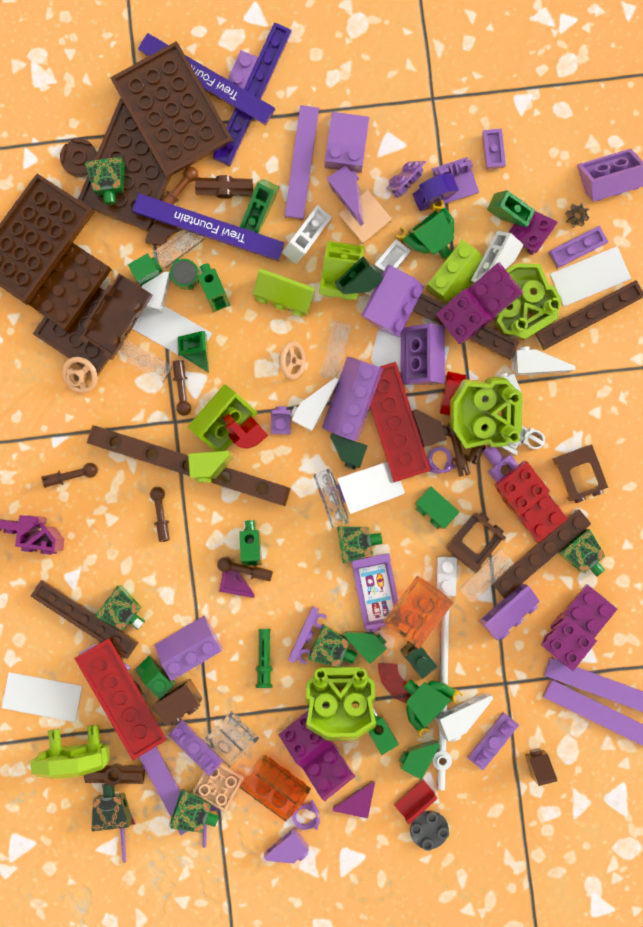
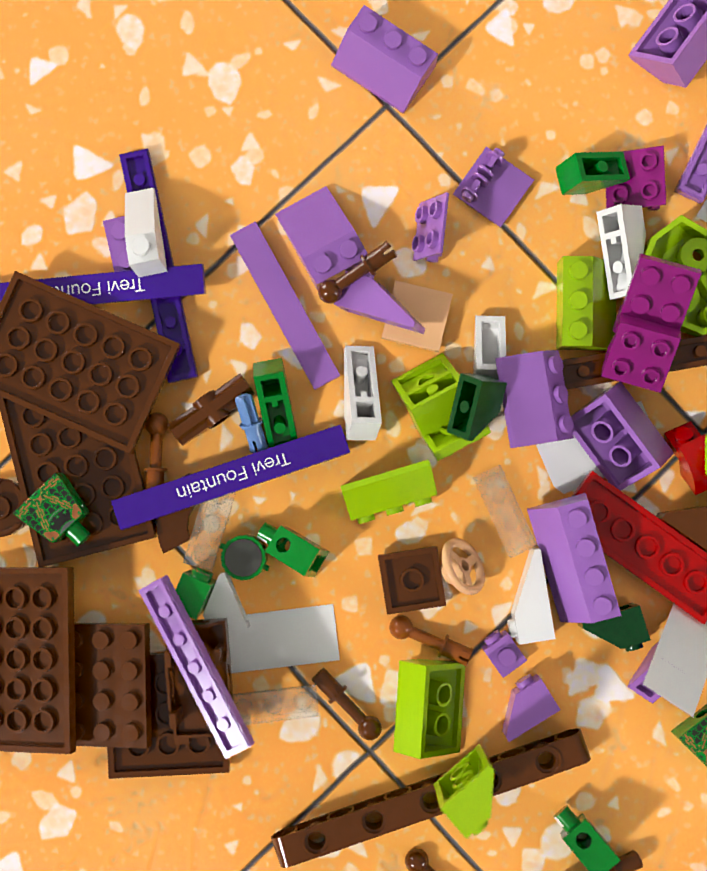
camera: 30 degrees left, 0 degrees up
light nougat piece [62,357,98,393] -> none
green slope [178,331,209,373] -> none
red brick [223,413,268,449] -> none
clear plate [313,468,350,528] -> none
green torso [395,200,454,259] -> none
dark purple brick [412,173,459,211] -> none
medium lavender plate [482,128,506,170] -> none
clear smoke gear [565,203,590,228] -> none
none -> white slope [125,187,168,278]
none -> medium lavender tile [138,575,255,759]
none -> medium blue axle [235,393,268,453]
none -> reddish brown pin [318,240,397,304]
none -> medium lavender slope [331,5,438,114]
none -> reddish brown plate [378,546,446,615]
none -> dark orange pin [389,615,473,667]
none -> medium lavender slope [502,674,560,742]

